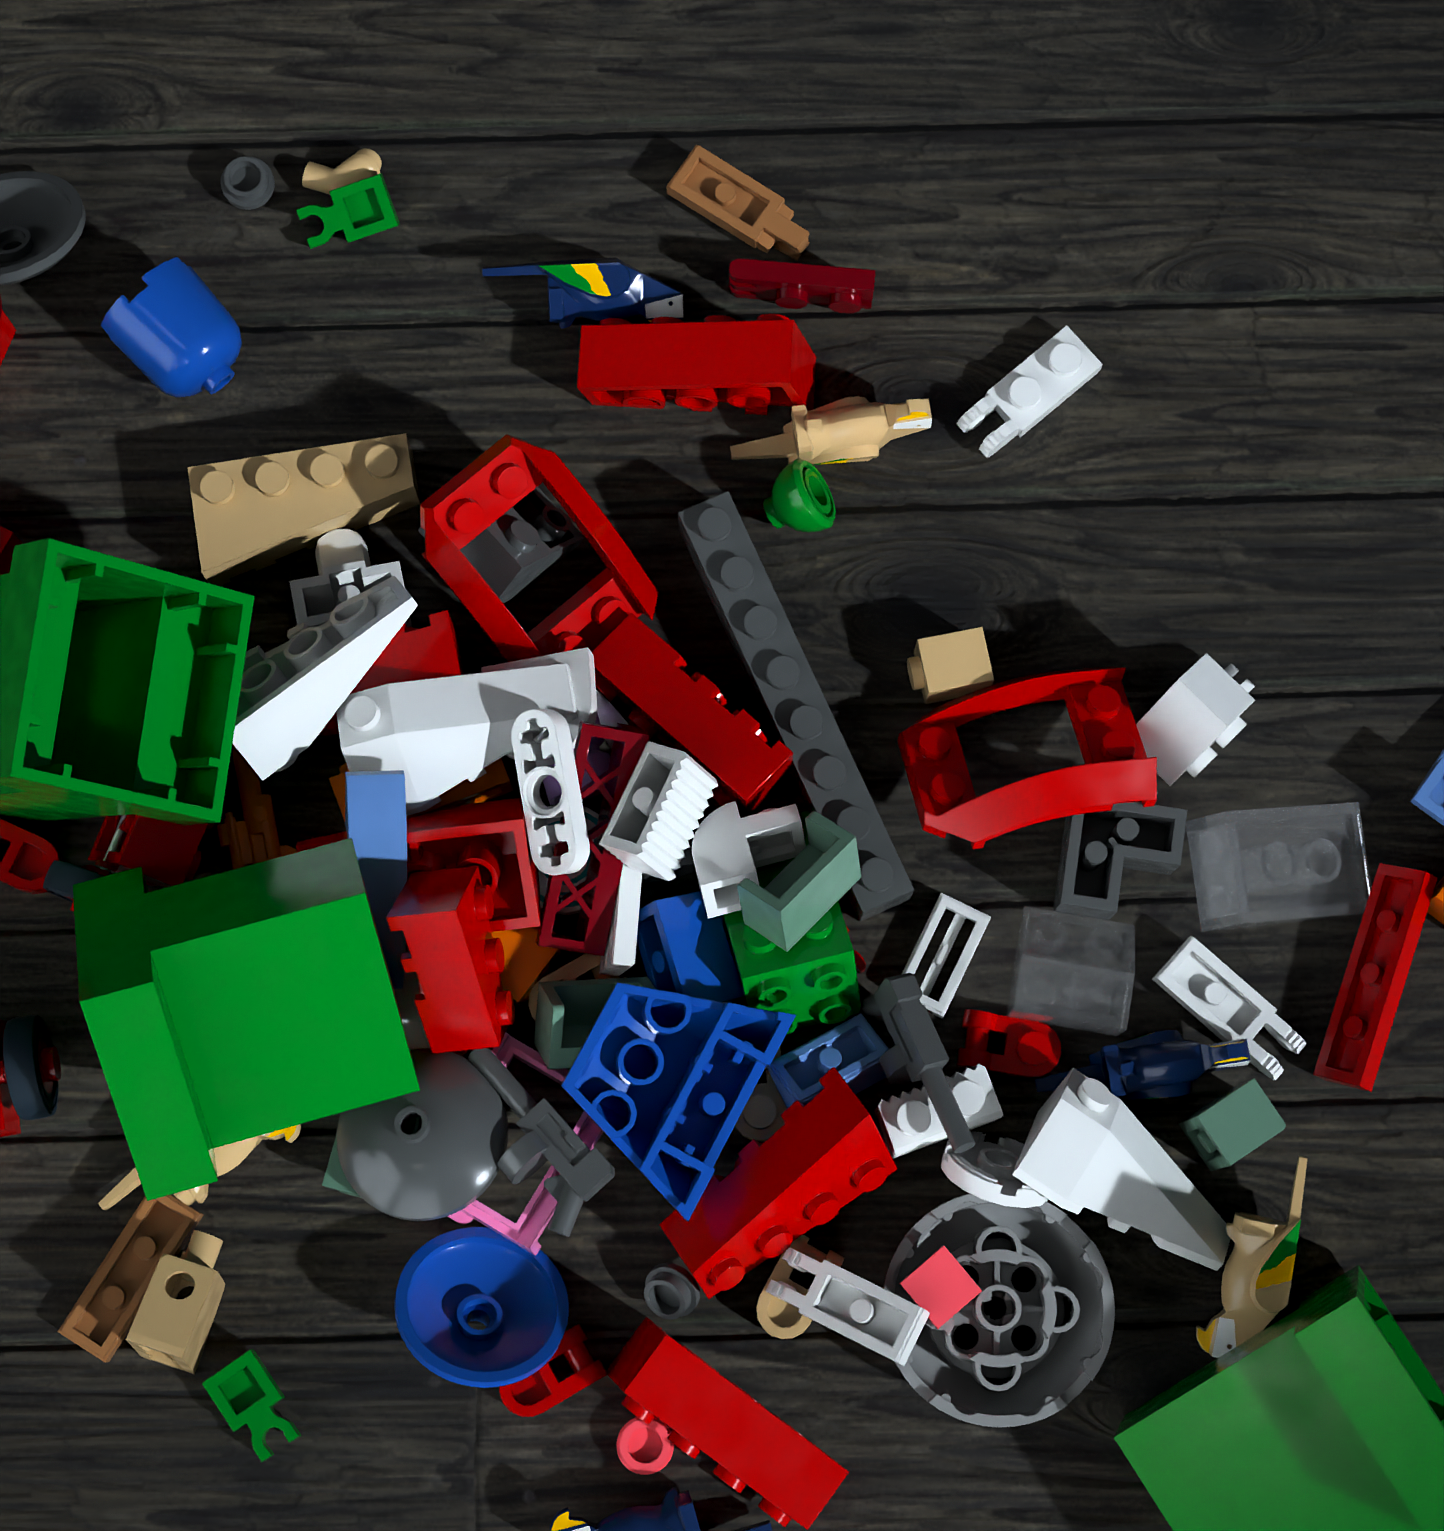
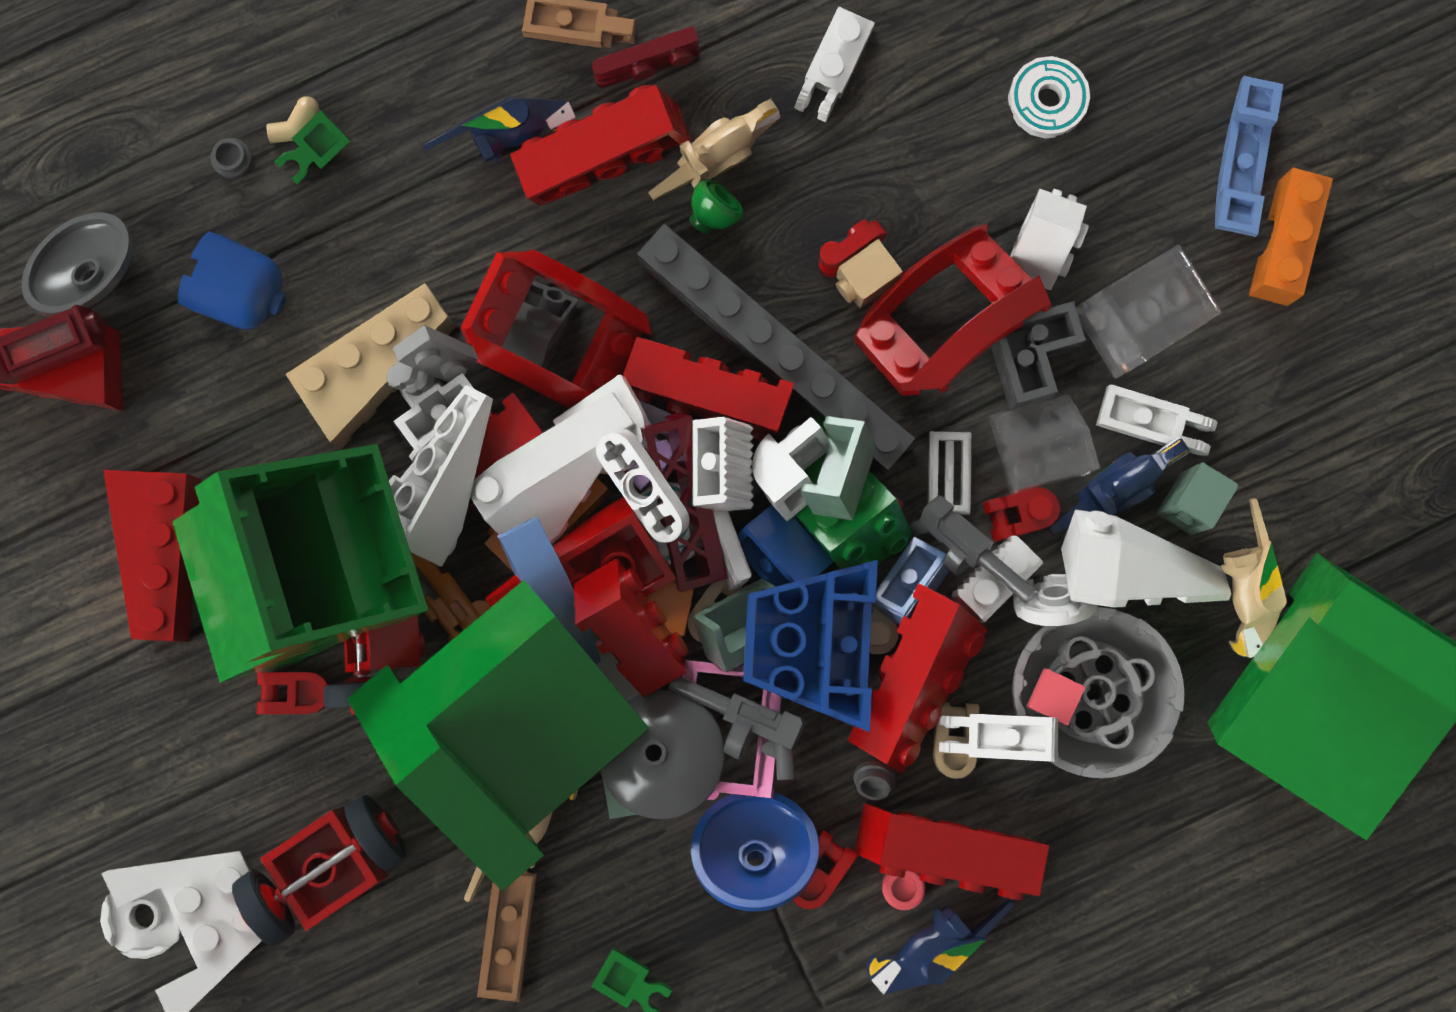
camera: 20 degrees left, 5 degrees up
tan torso [126,1230,225,1374] -> none
red plate [1313,863,1438,1092] -> none
none -> light grey hinge [386,325,478,396]
none -> red plate [818,219,888,278]
none -> white tile [1008,56,1090,139]

